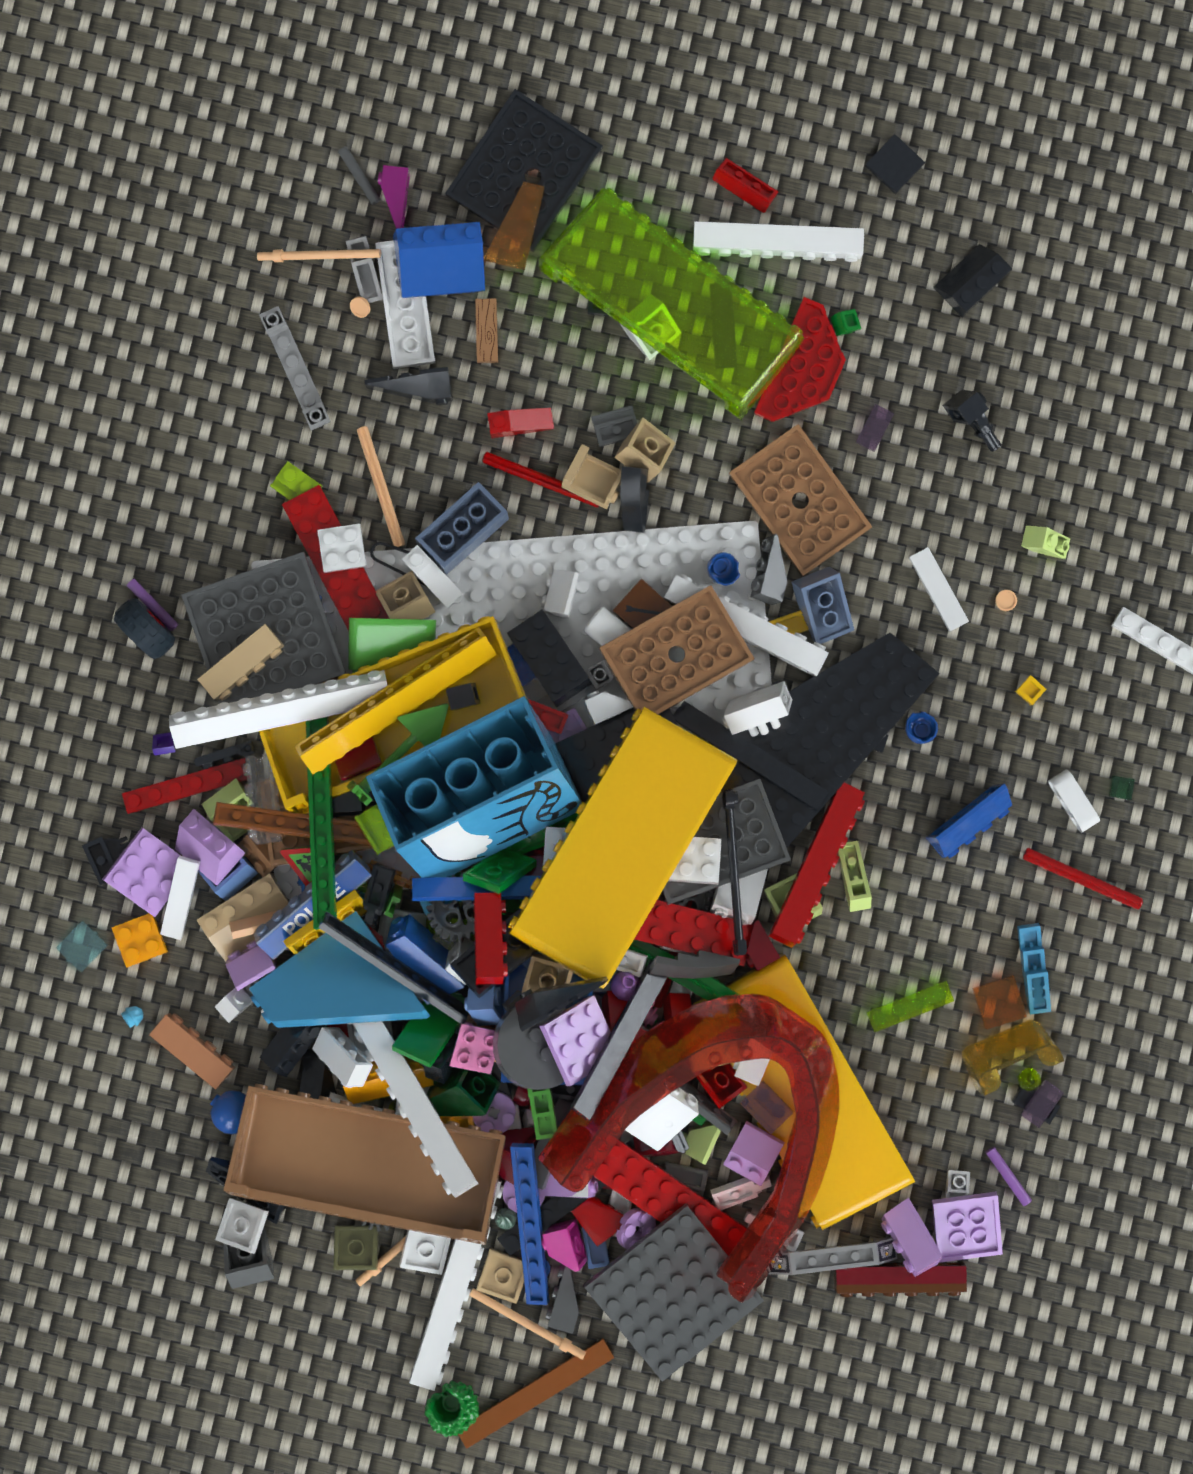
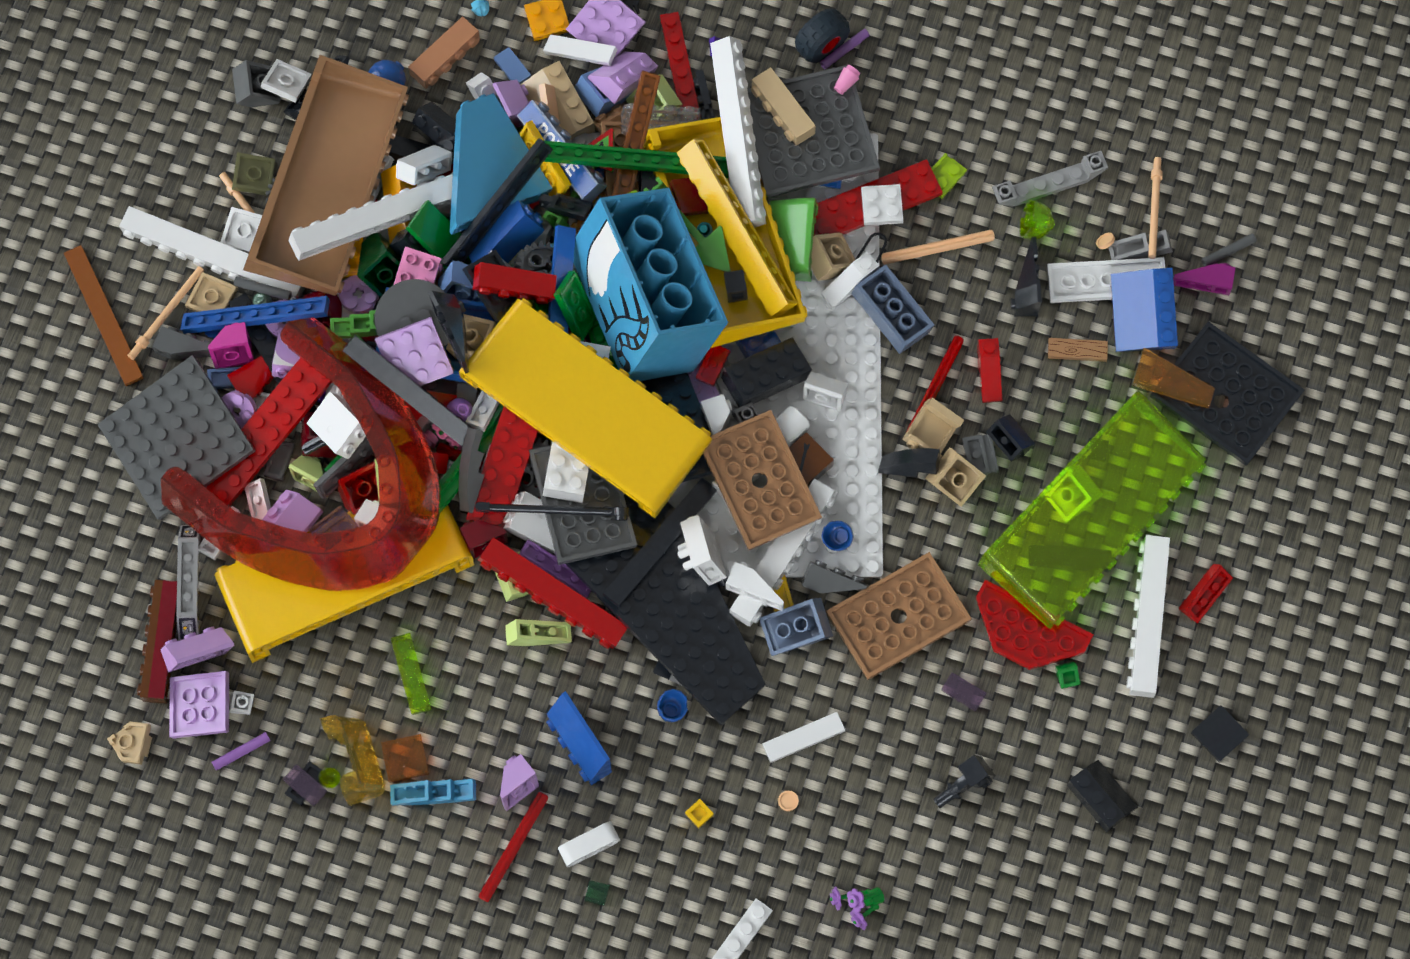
camera: 95 degrees right, 15 degrees down
green hair [424,1380,479,1437] -> none
yellowish green slope [1021,526,1070,559] -> none
none -> tan plate [107,721,152,765]
none -> dark grey piece [234,277,292,300]
none -> medium blue tile [493,47,531,85]
none -> lavender slope [500,754,539,811]
none -> medium lavender tile [519,539,591,598]
none -> teal cylinder [697,222,713,238]
none -> white slope [726,562,784,611]
none -> plant [830,887,884,930]
none -> bright pink cone [834,65,860,95]
none -> black brick [986,414,1035,462]
none -> clear neon green cylinder [1019,200,1055,240]

